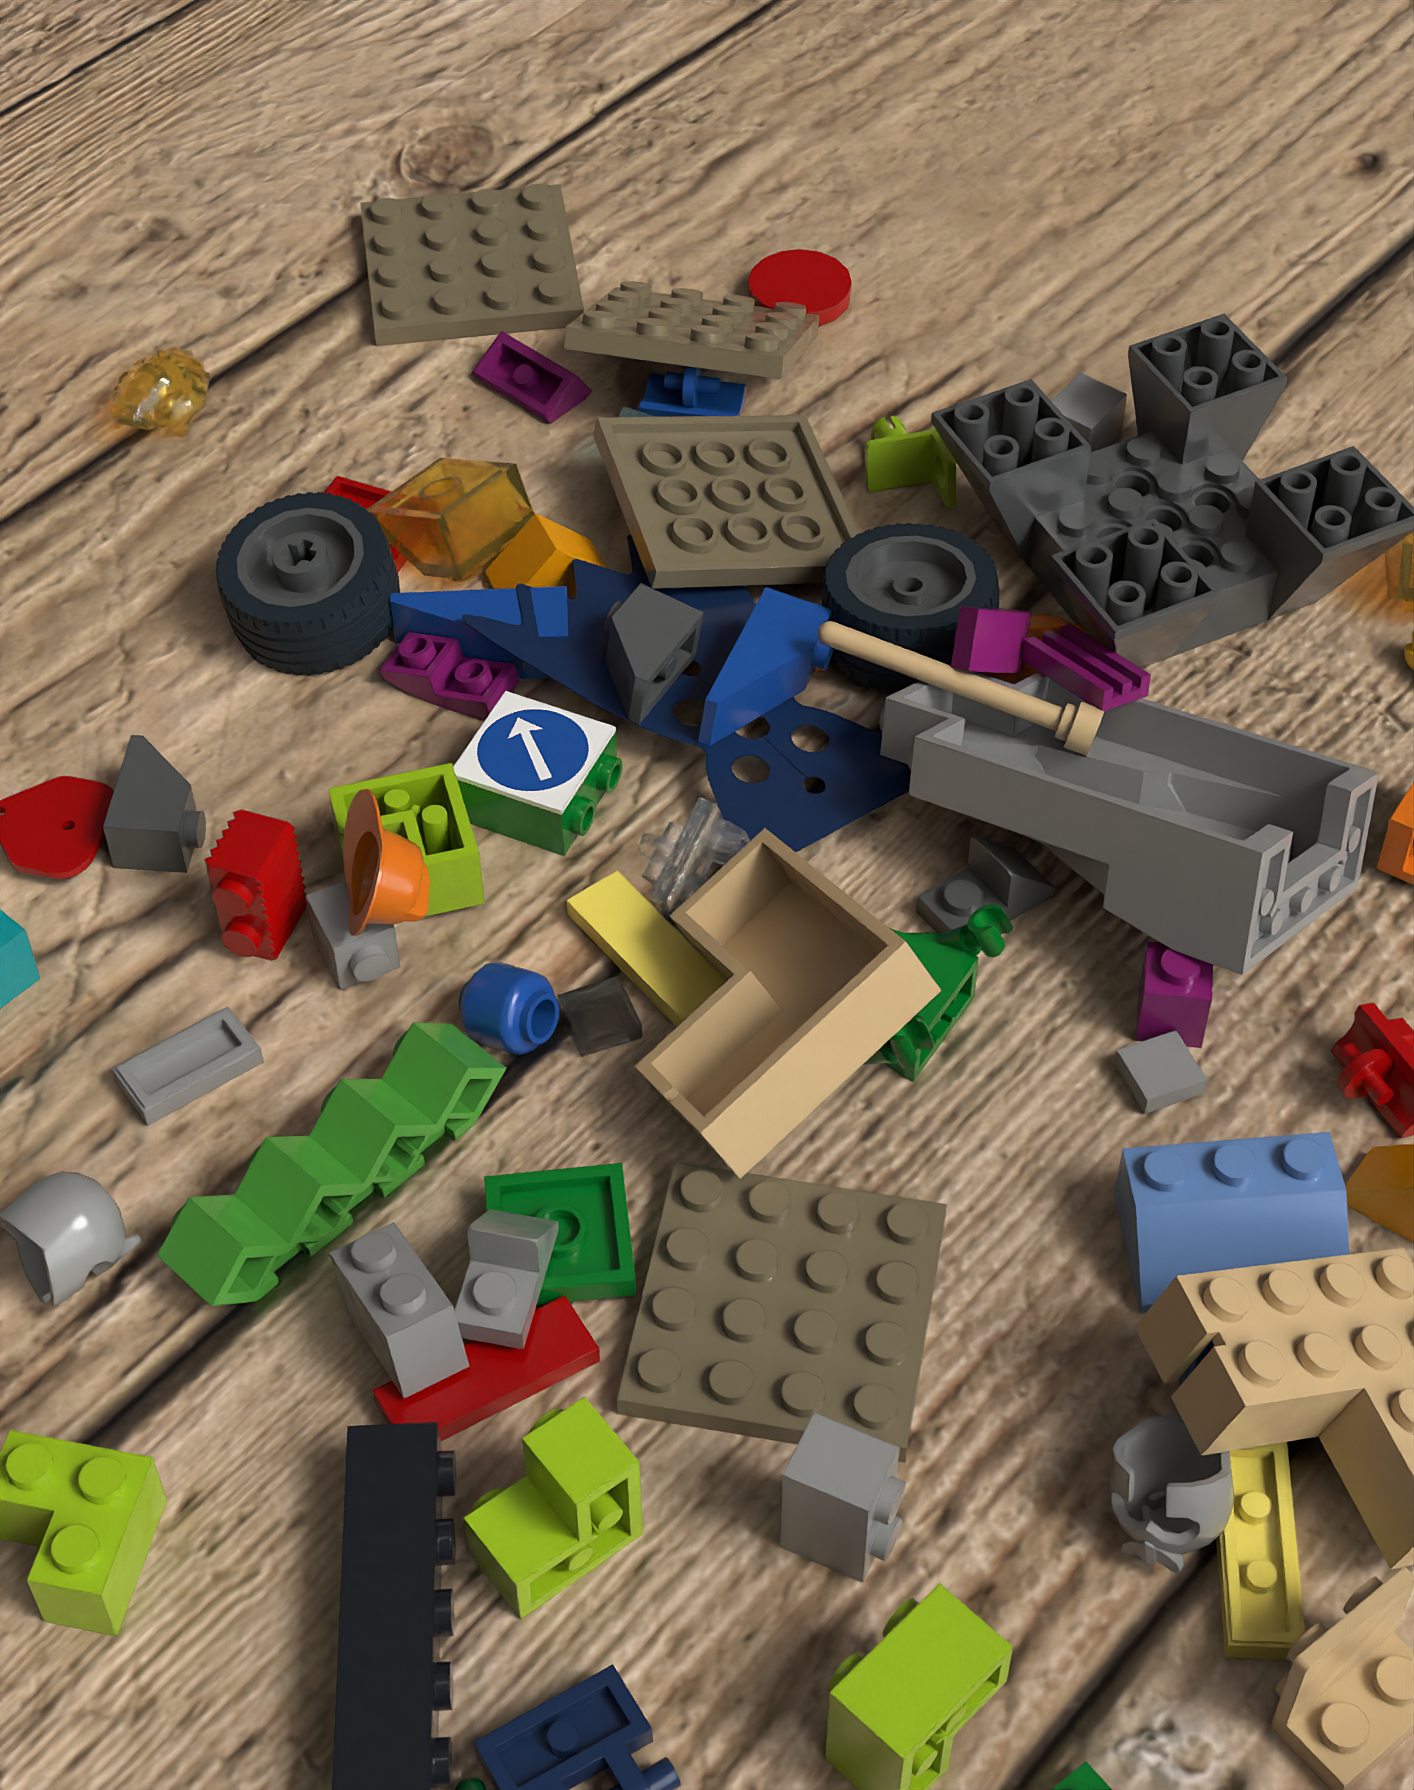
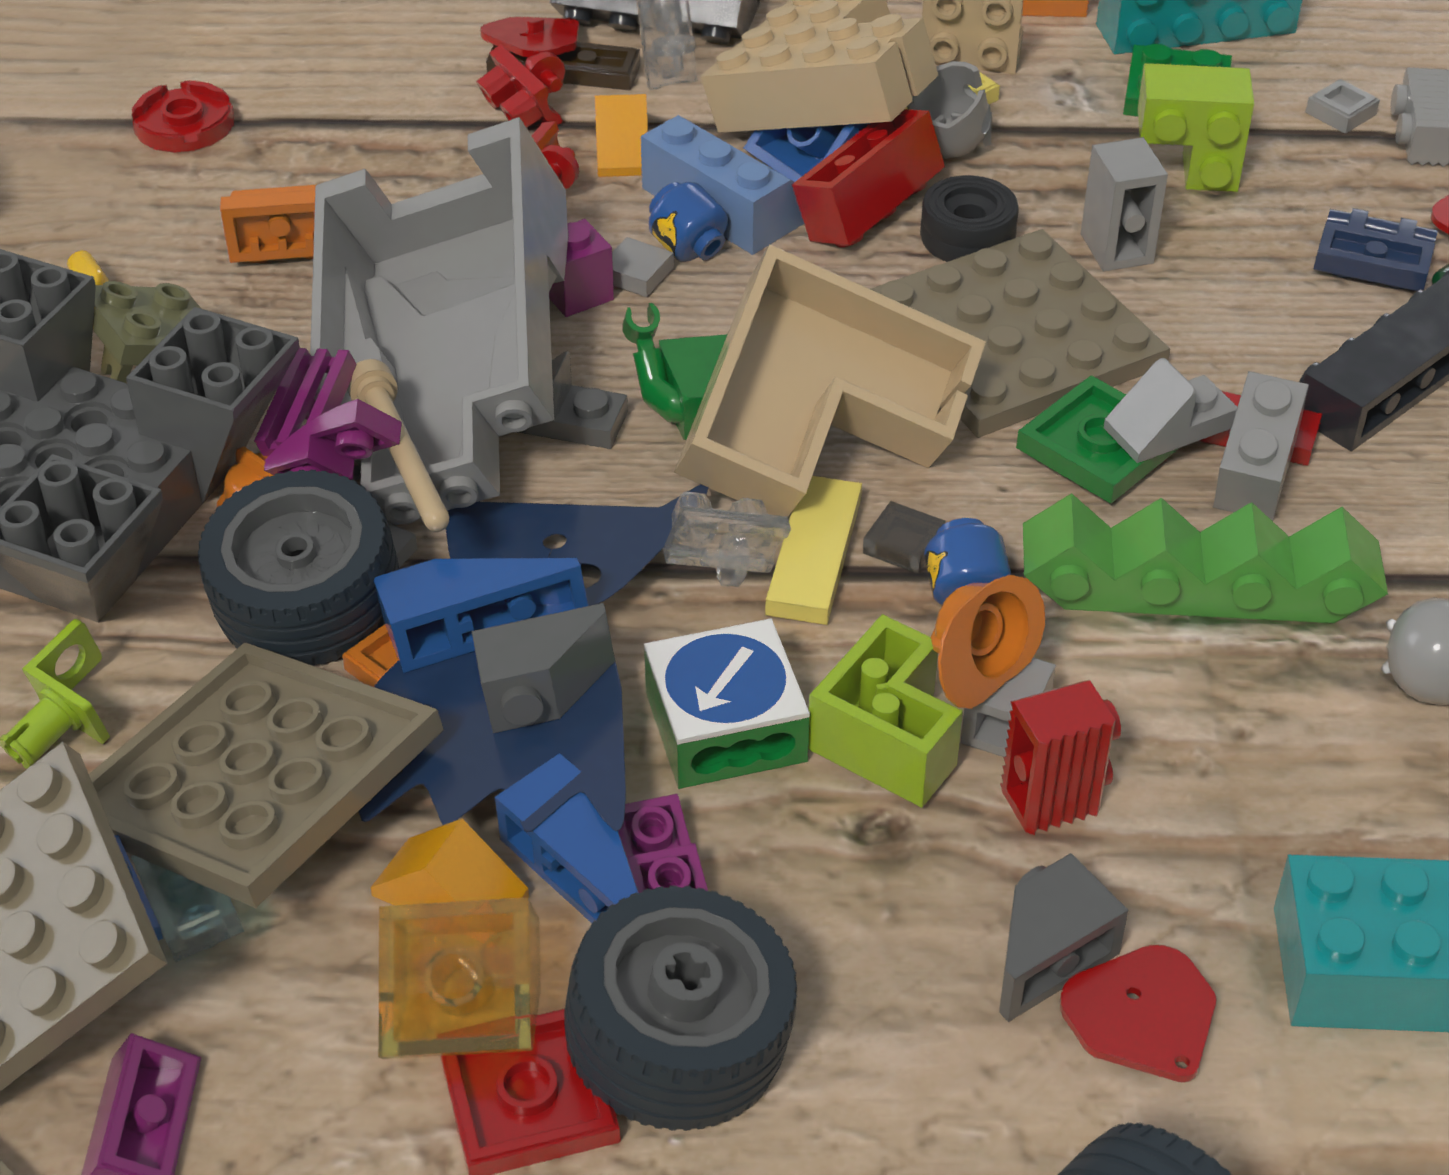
camera: 130 degrees left, 5 degrees down
light grey tile [112,1006,264,1126] -> none
lime brick [463,1396,643,1619] -> none
none -> olive plate [93,281,201,383]
none -> blue head [649,182,728,262]
none -> red brick [792,109,945,247]
none -> black tyre [920,175,1019,262]

